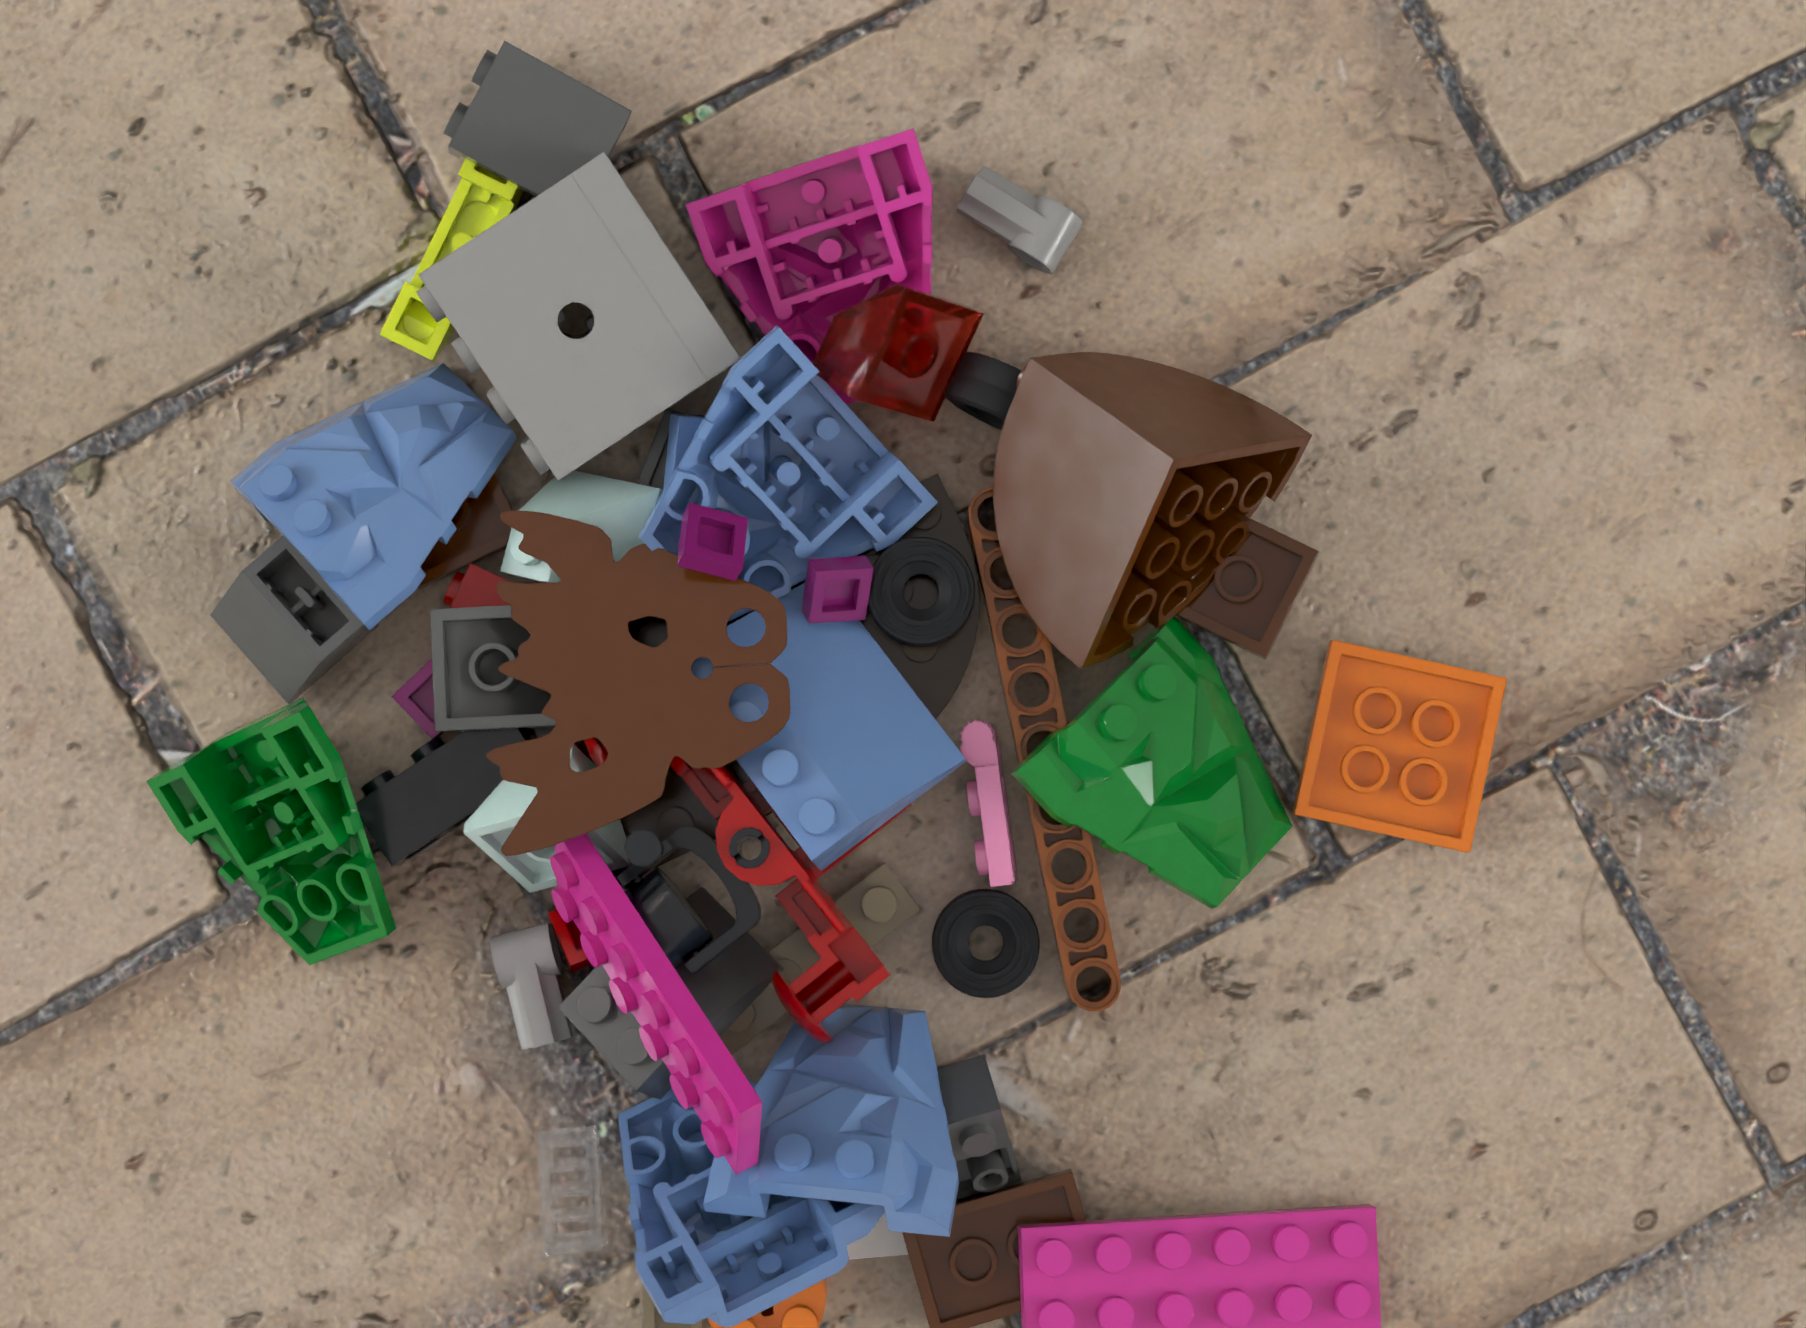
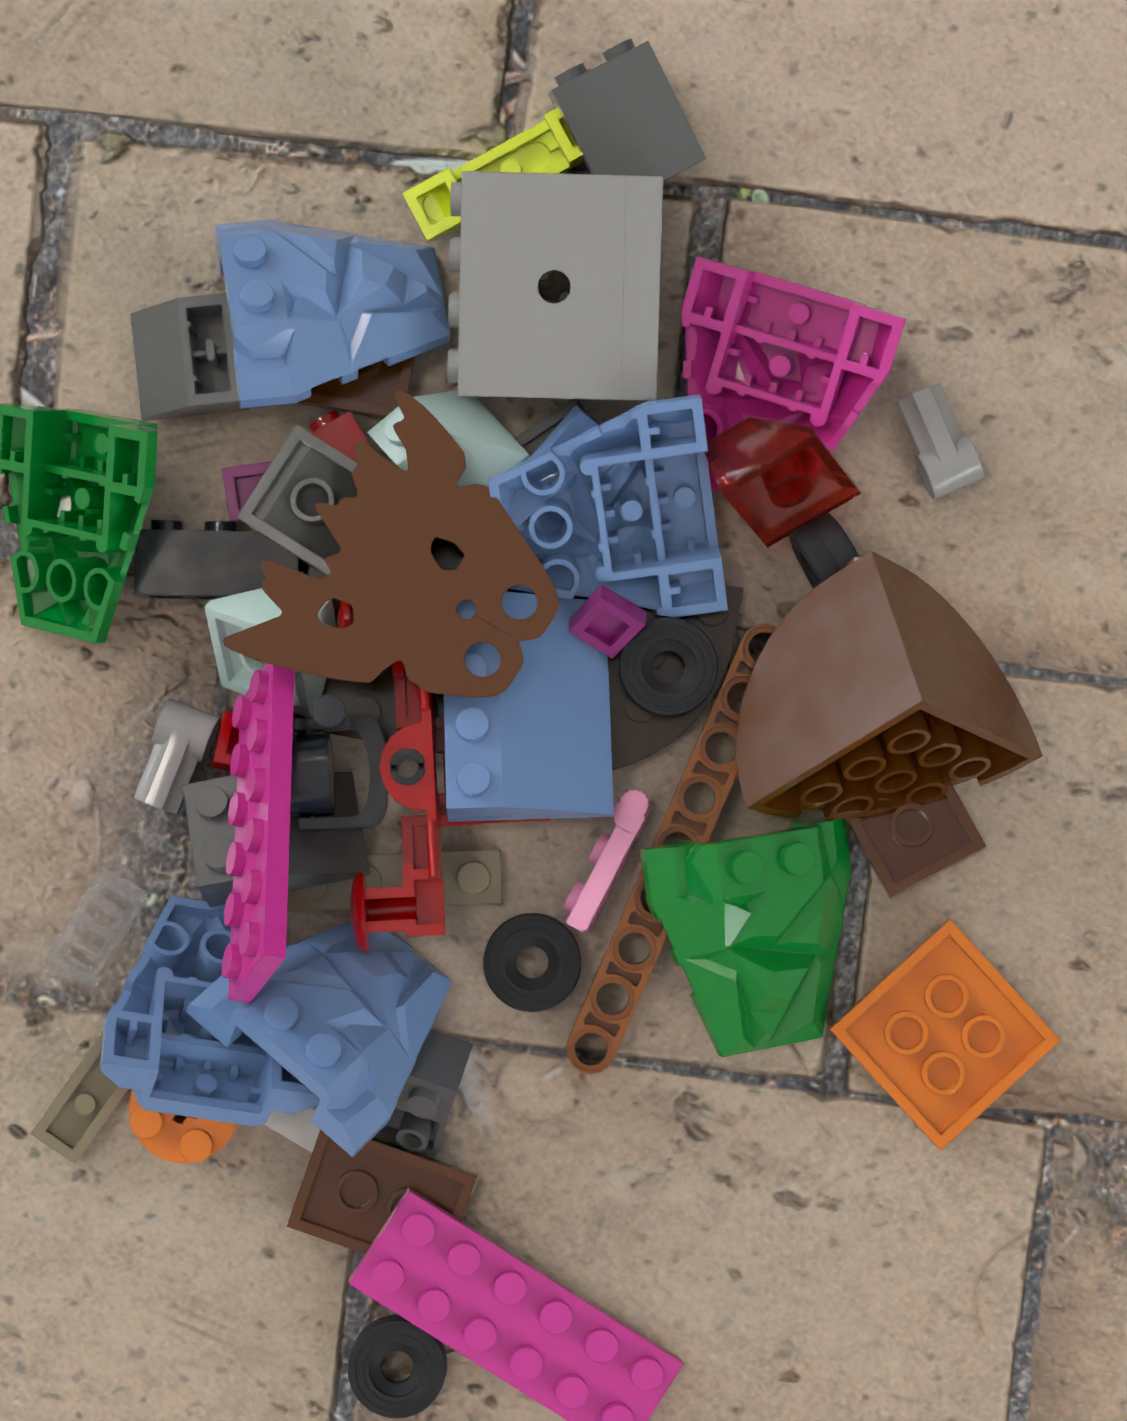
camera: 35 degrees right, 0 degrees up
magenta plate [677,503,748,581] -> none

